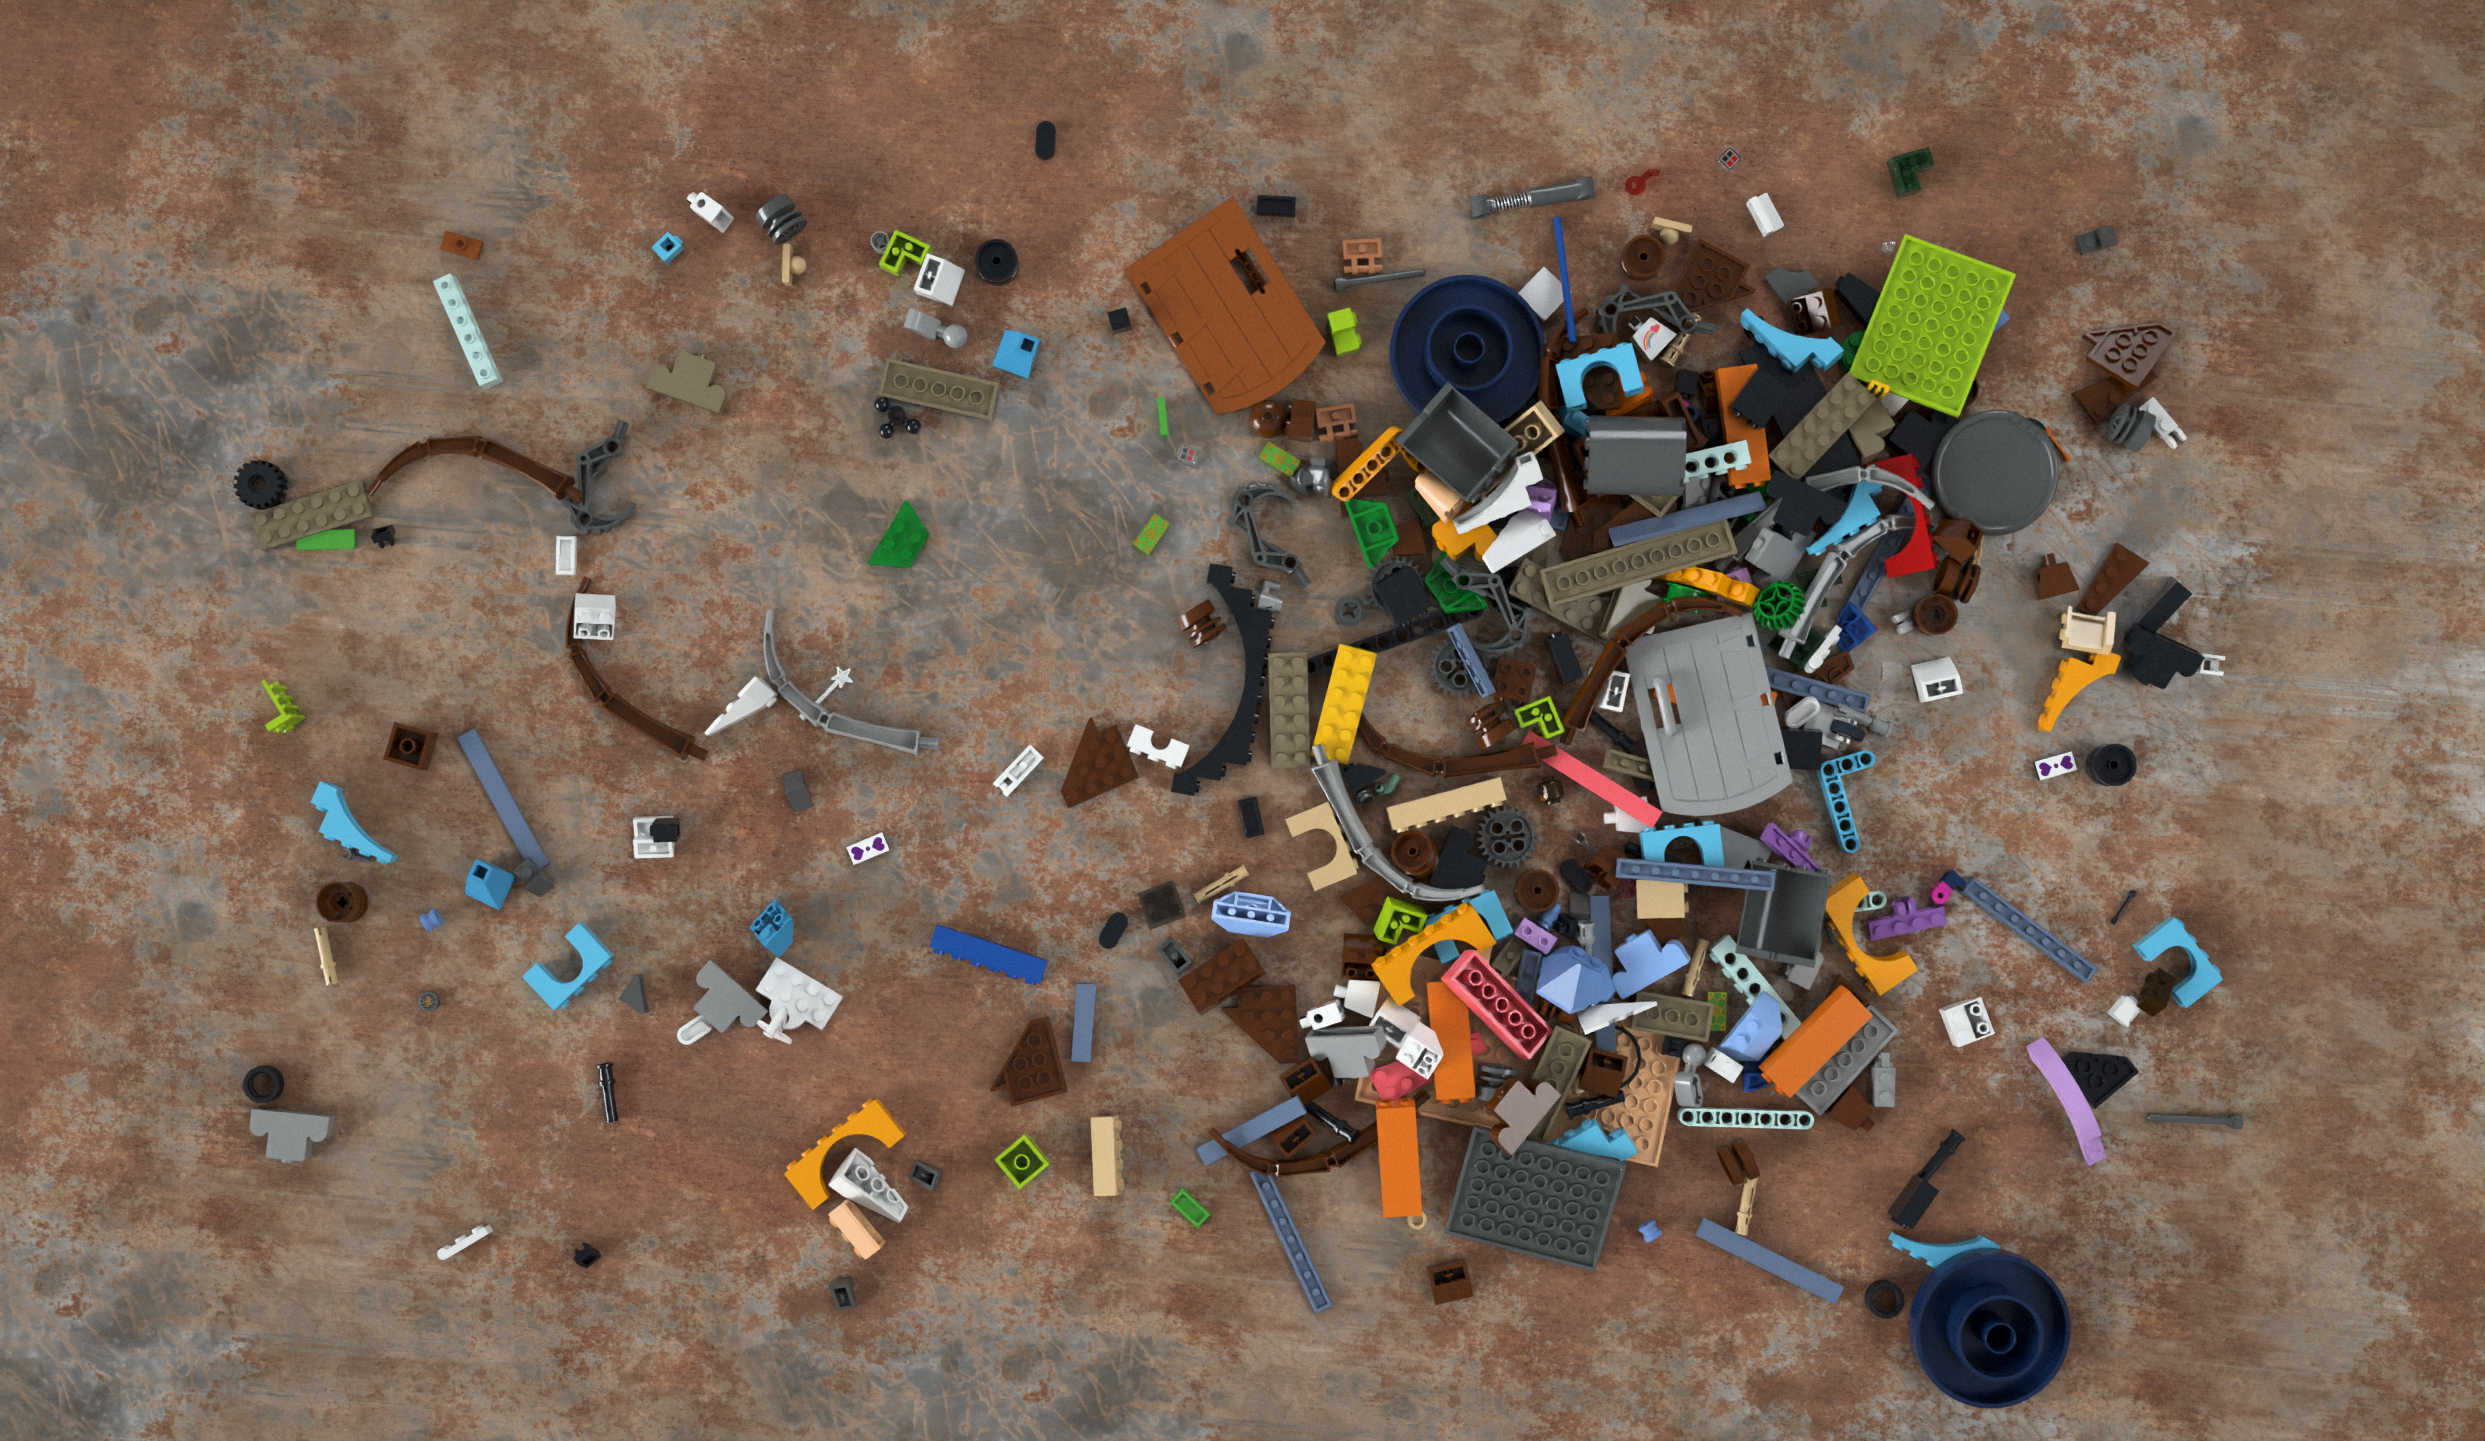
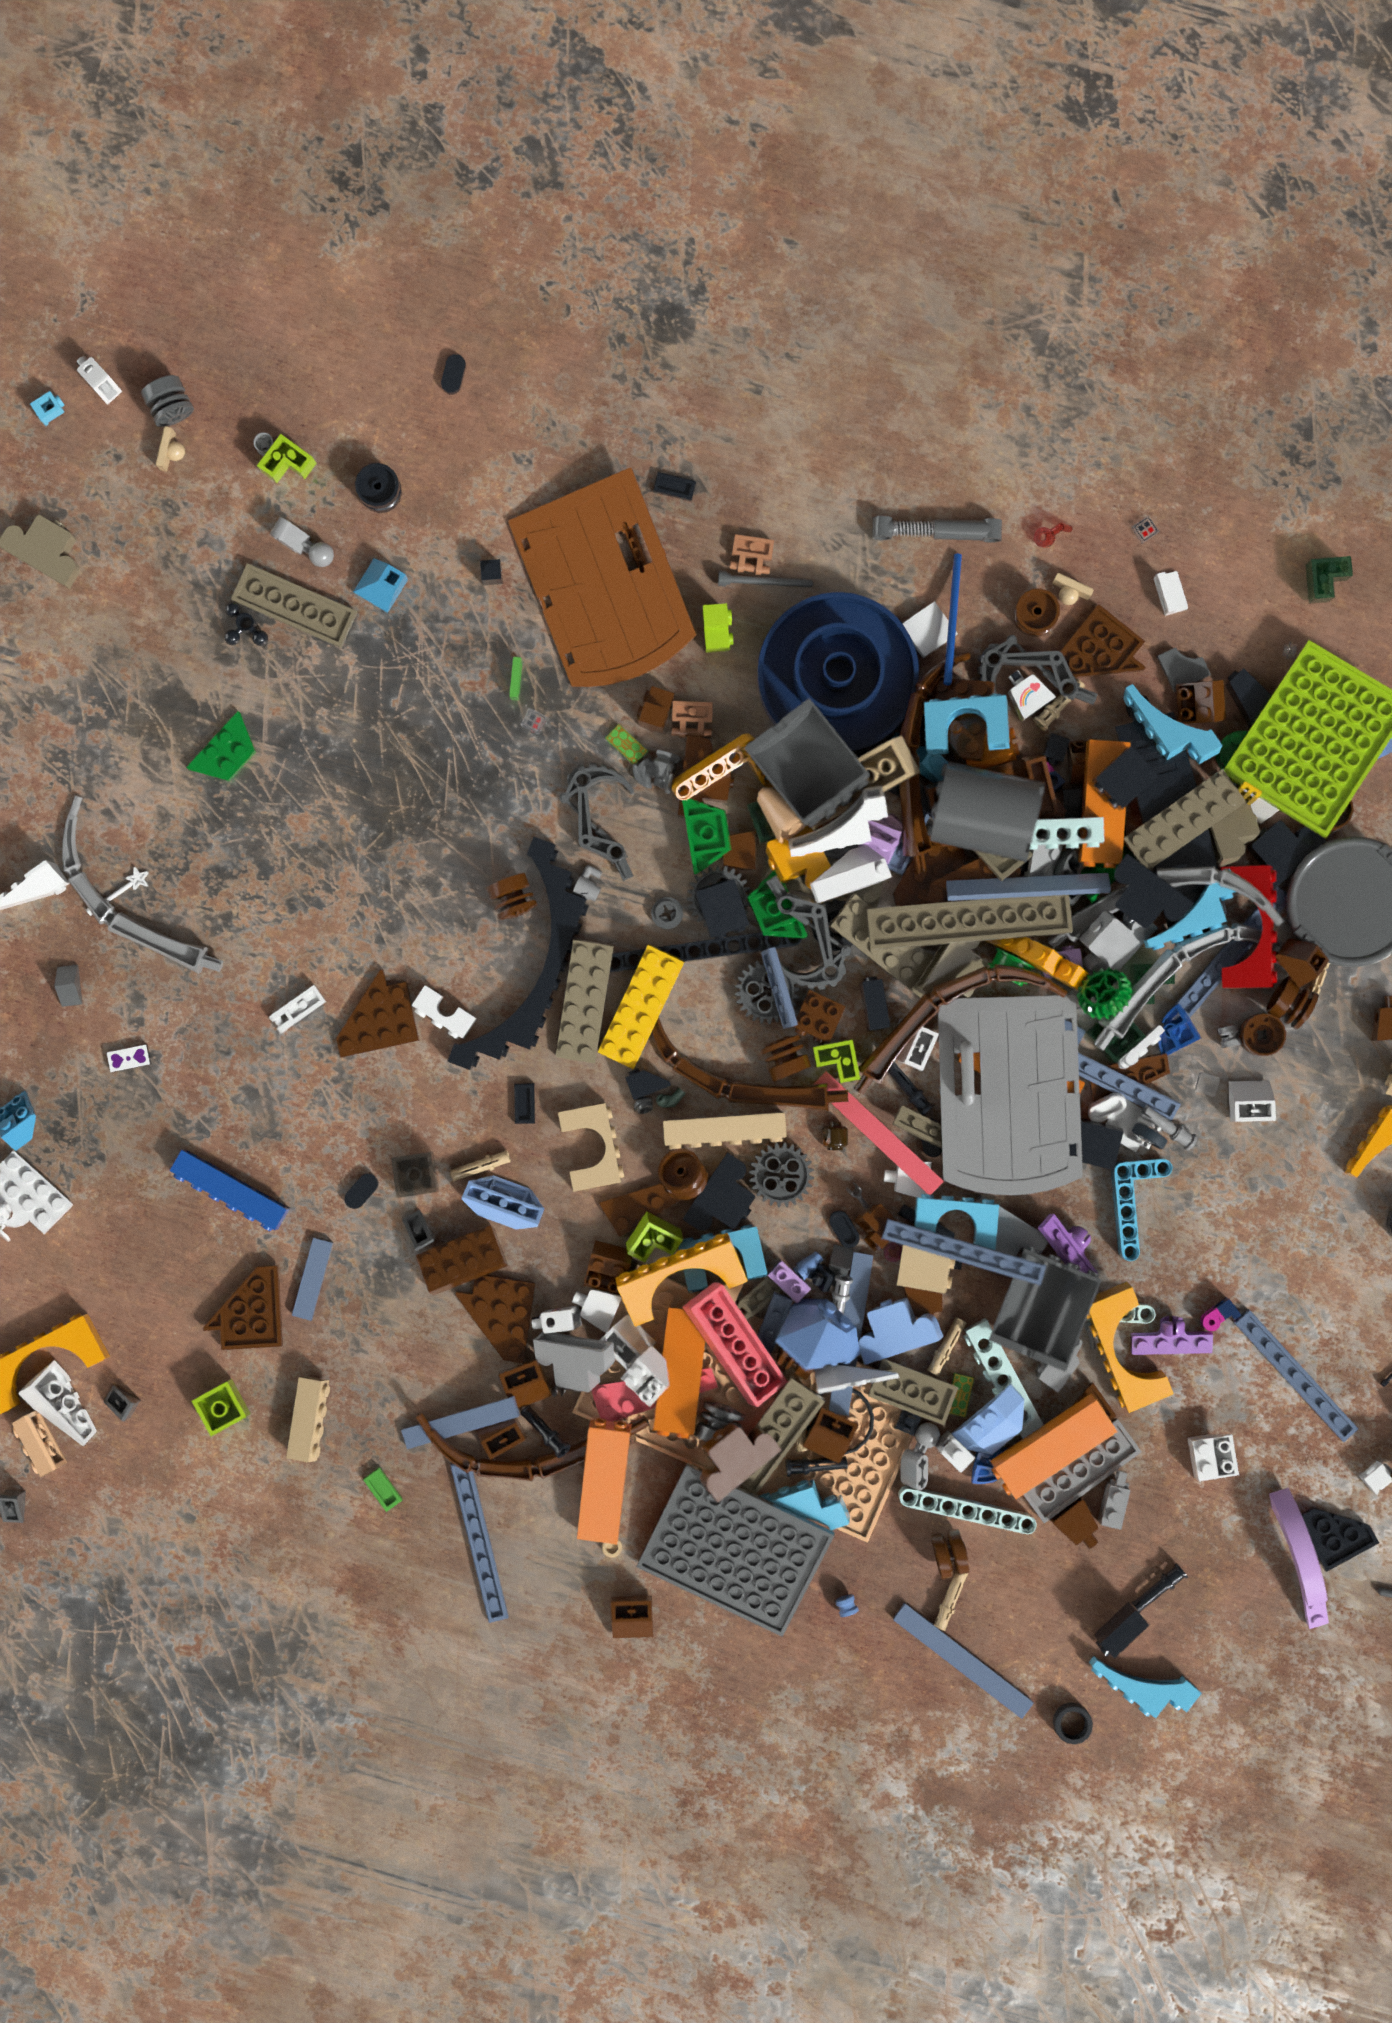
camera: 10 degrees right, 0 degrees up
white slope [914,253,965,306] -> none
tile [1133,513,1170,556] -> none
reddish brown cylinder [1249,400,1287,439] -> none
light grey animal [1311,743,1484,901] -> none
reddish brown wheel [1514,869,1560,912] -> none
dark blue piece [1909,1248,2071,1409] -> none
white tile [2033,751,2077,781] -> none

